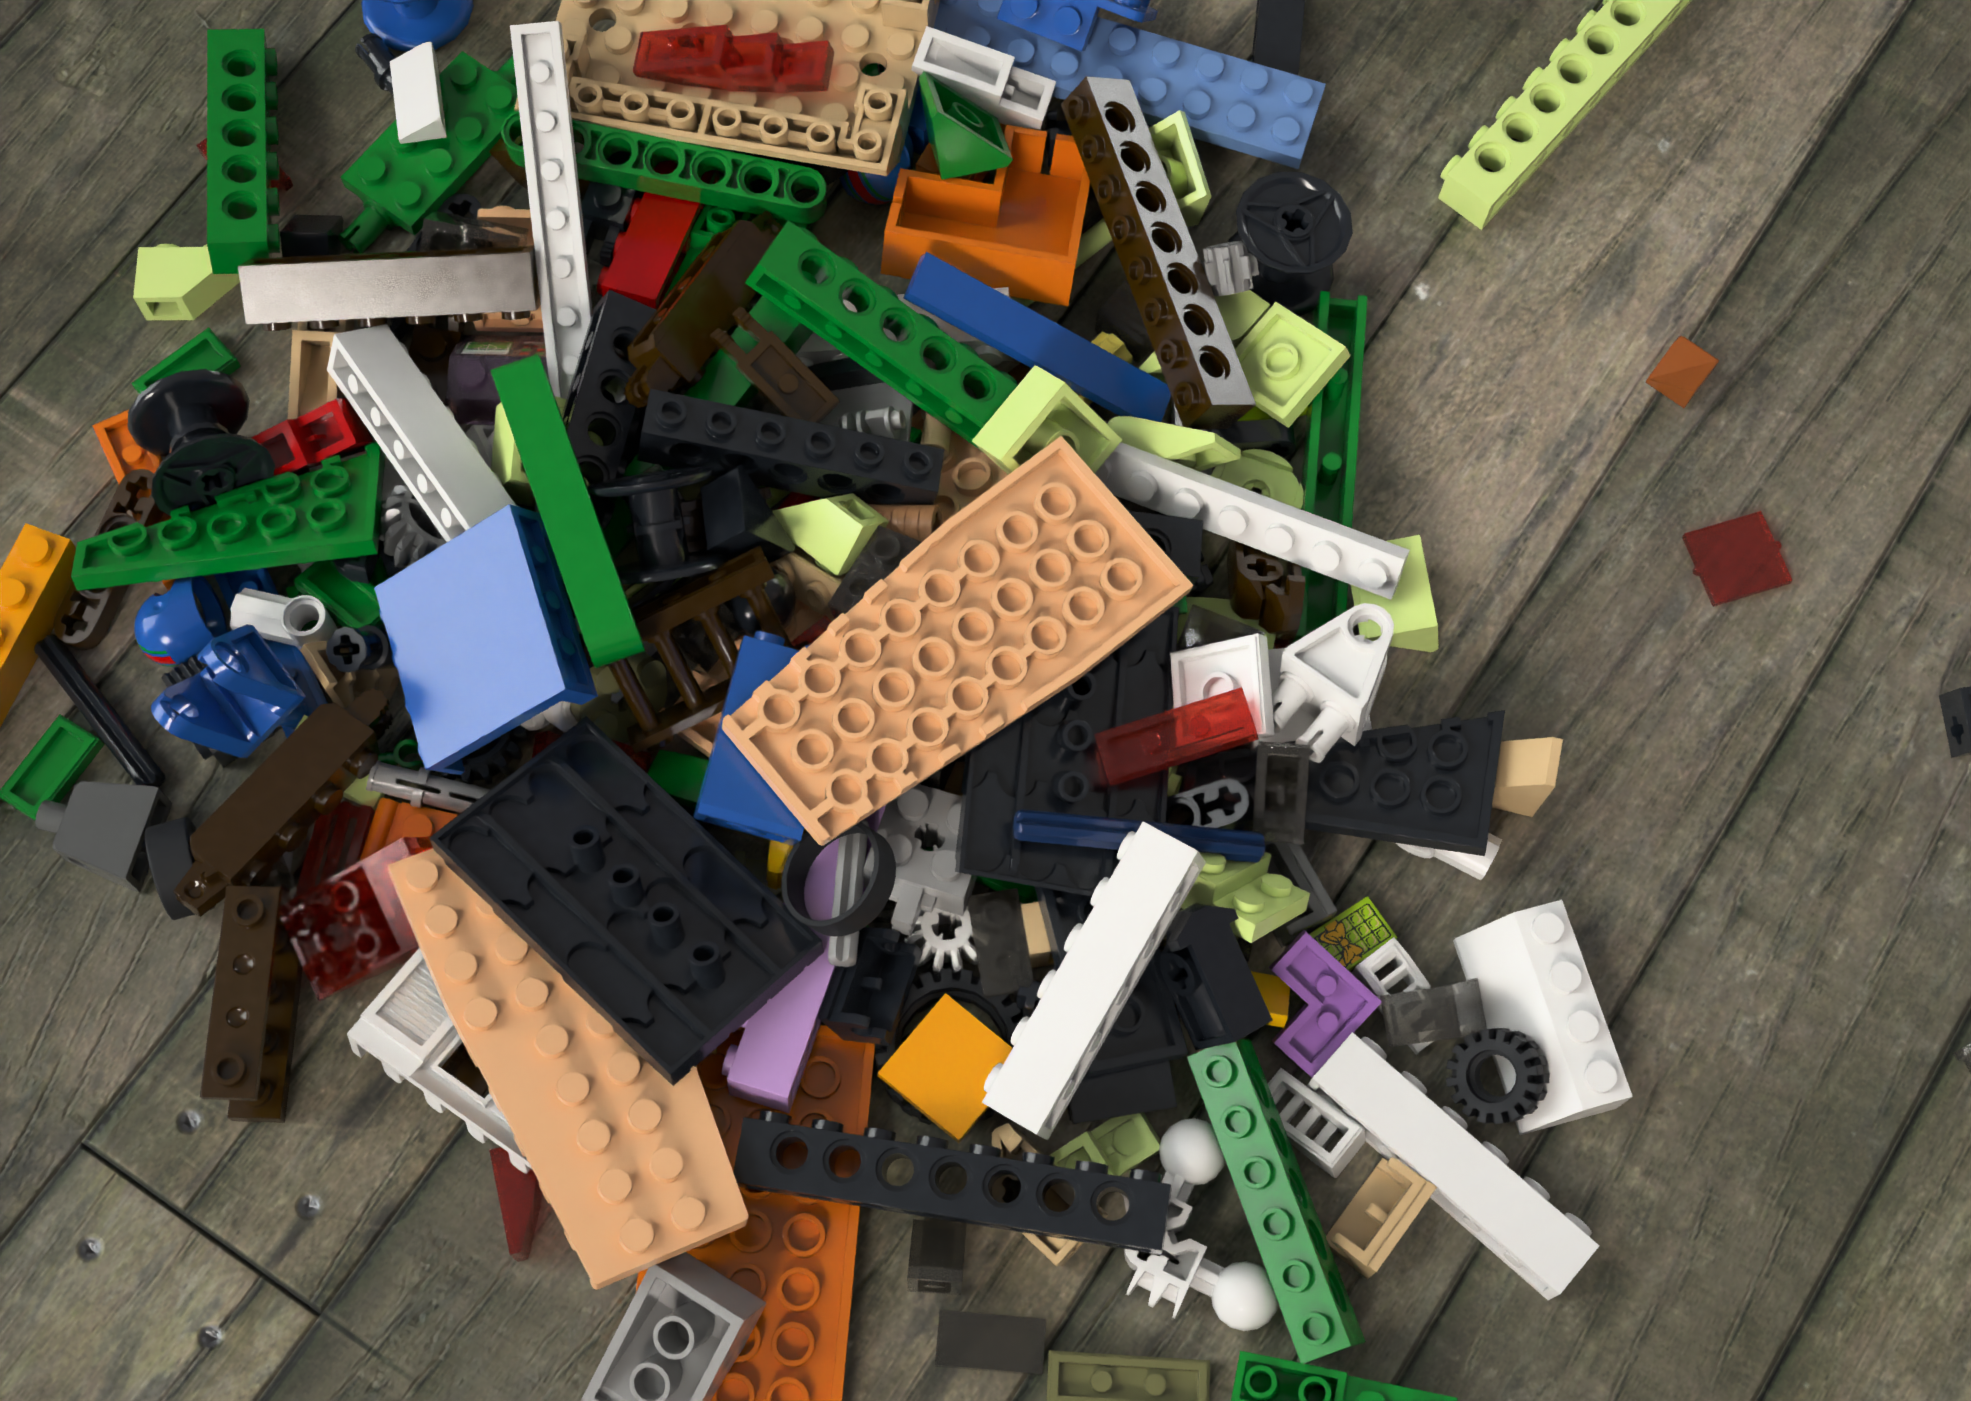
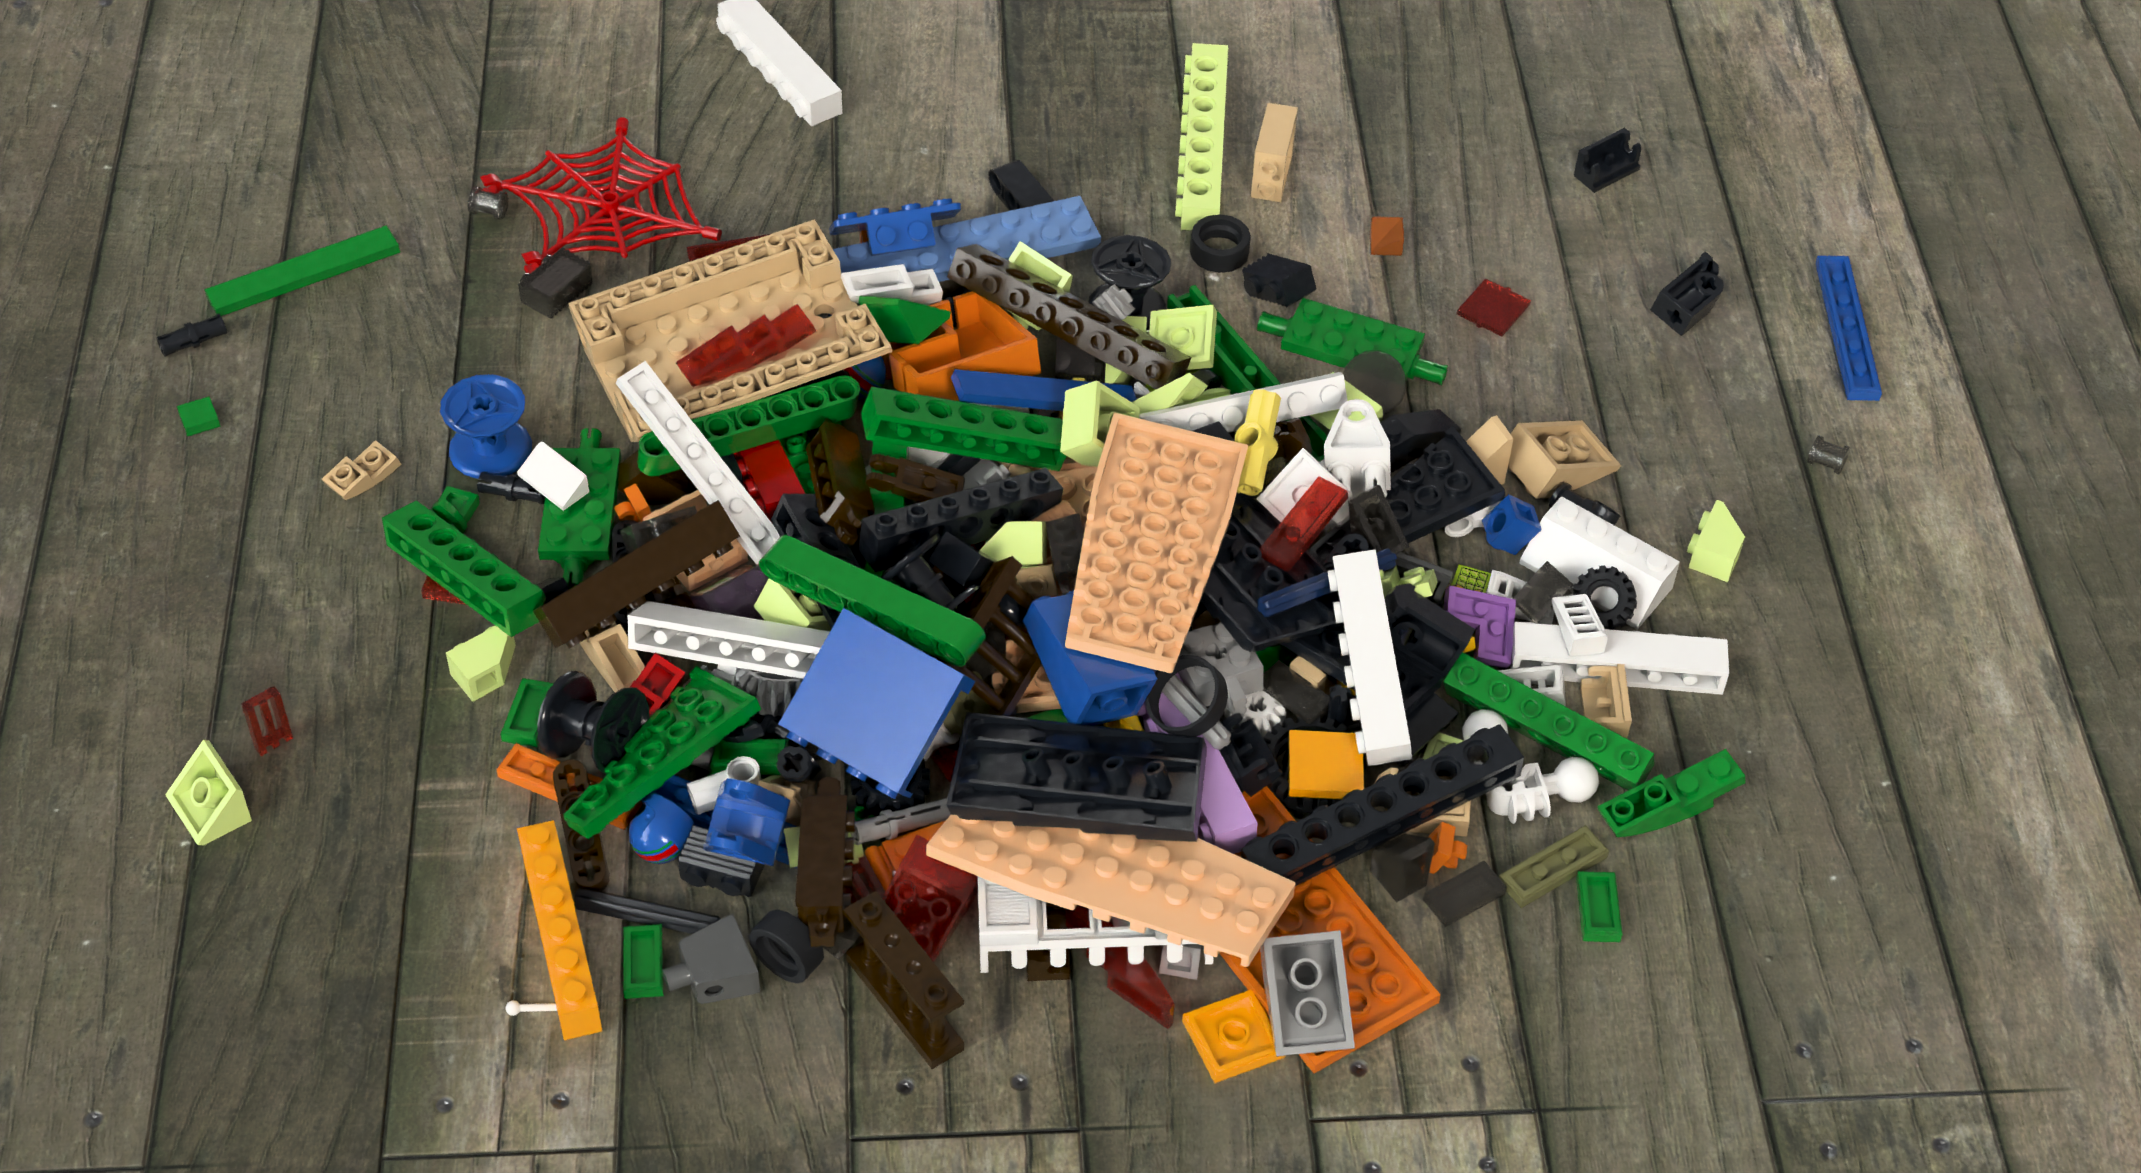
camera: 35 degrees left, 20 degrees down
none -> green tile [431,486,480,533]
none -> orange tile [614,483,652,528]
none -> light orange tile [1182,990,1286,1083]
none -> black tyre [1190,214,1251,273]
none -> light yellow piece [1235,389,1281,496]
none -> black brick [1242,253,1317,308]
none -> tan window [1251,103,1298,202]
none -> green plate [1257,298,1448,386]
none -> clear smoke tile [1343,351,1407,415]
none -> black slope [1380,409,1461,474]
none -> orange tile [1421,821,1468,874]
none -> blue brick [1482,494,1542,555]
none -> tan slope [1508,420,1621,499]
none -> black connector [1549,482,1621,526]
none -> white slope [1552,594,1608,656]
none -> yellowish green slope [1687,500,1745,582]

